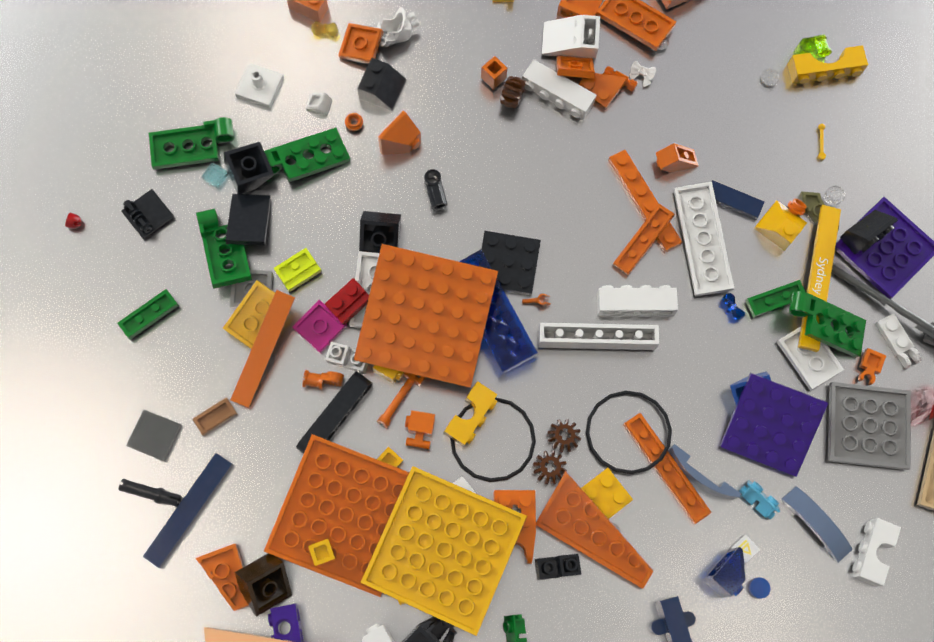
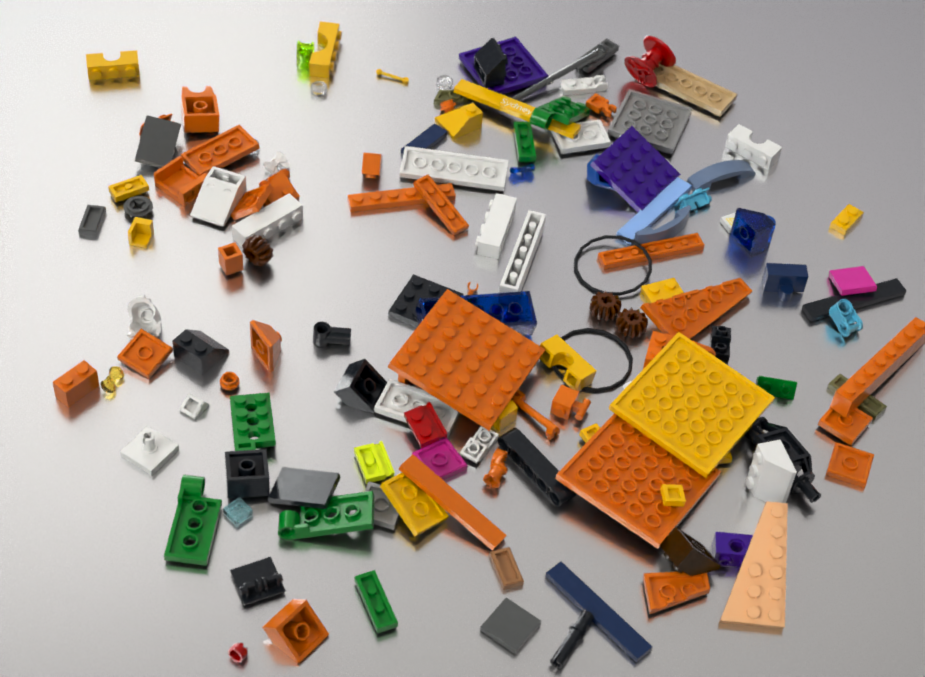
camera: 75 degrees left, 25 degrees down
none -> orange slope [262,599,329,663]
none -> light blue tile [616,177,692,245]

